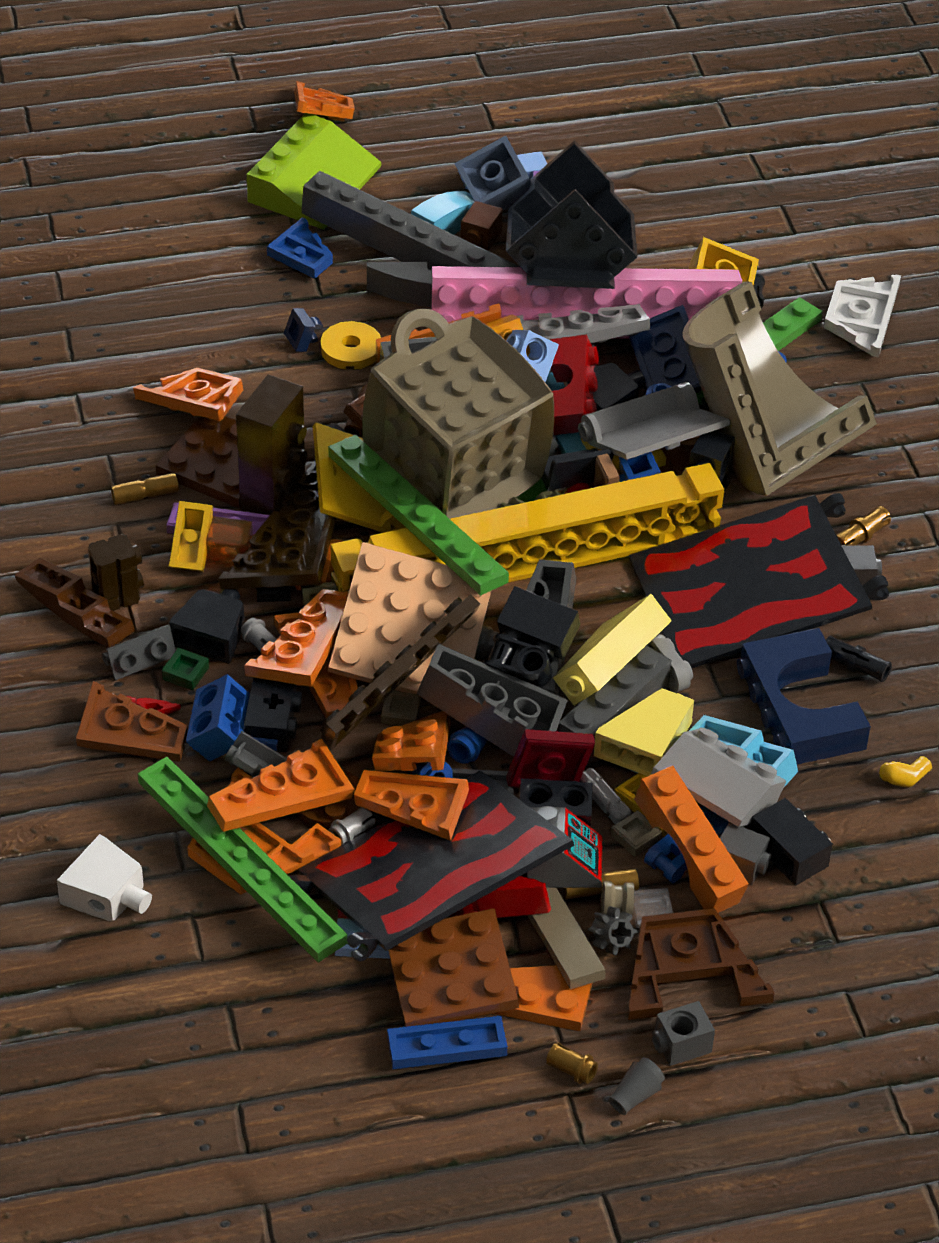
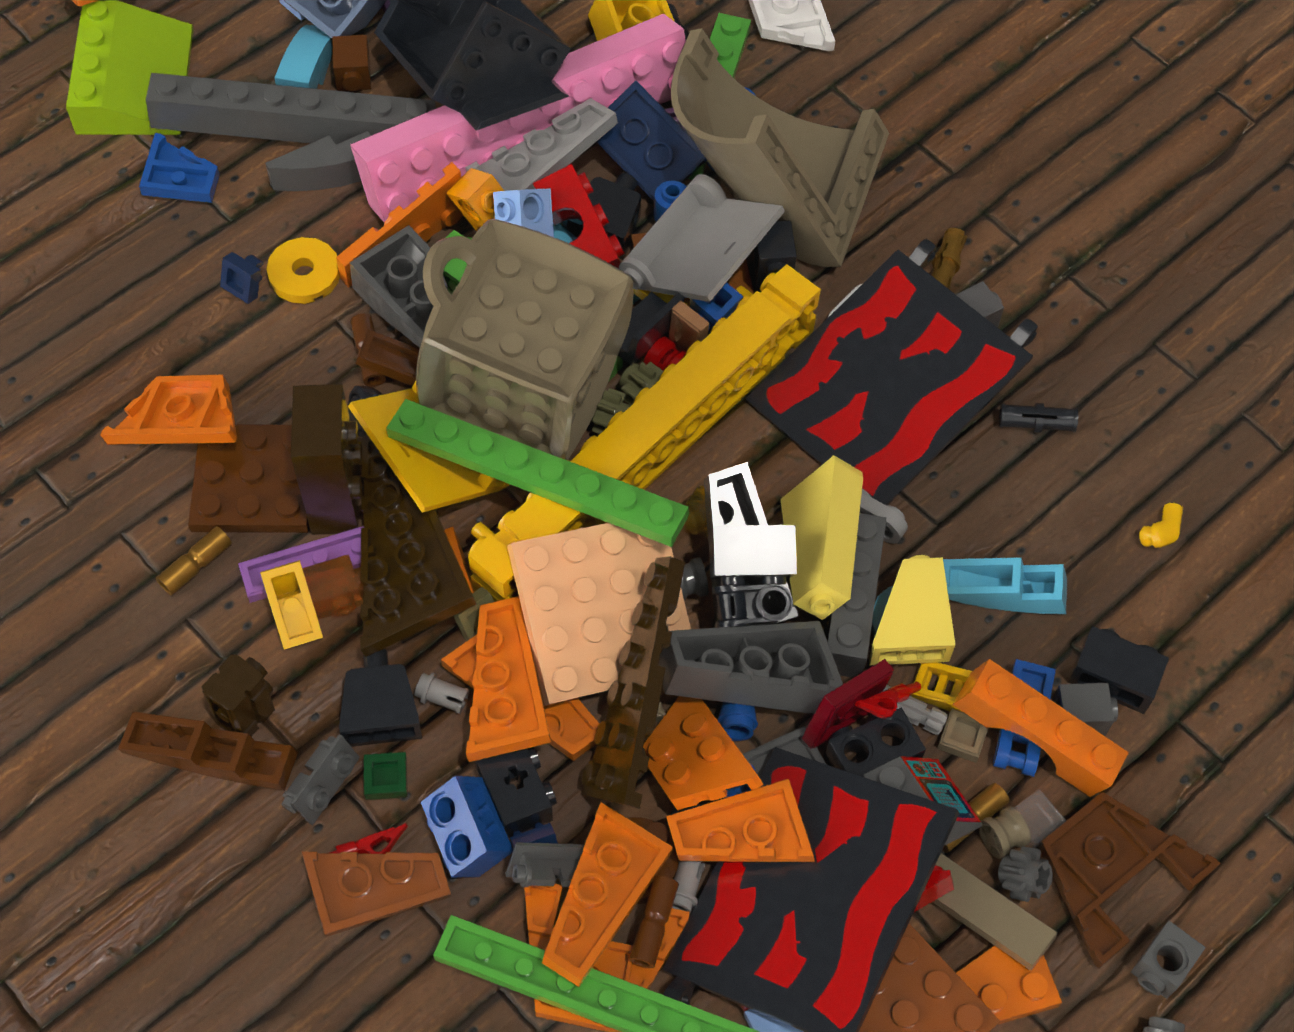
camera: 30 degrees left, 15 degrees up
light grey slope [651,728,786,827] -> none
dark blue arch [737,628,871,765] -> none
none -> reddish brown piece [629,875,679,968]
none -> red hand [855,681,921,719]

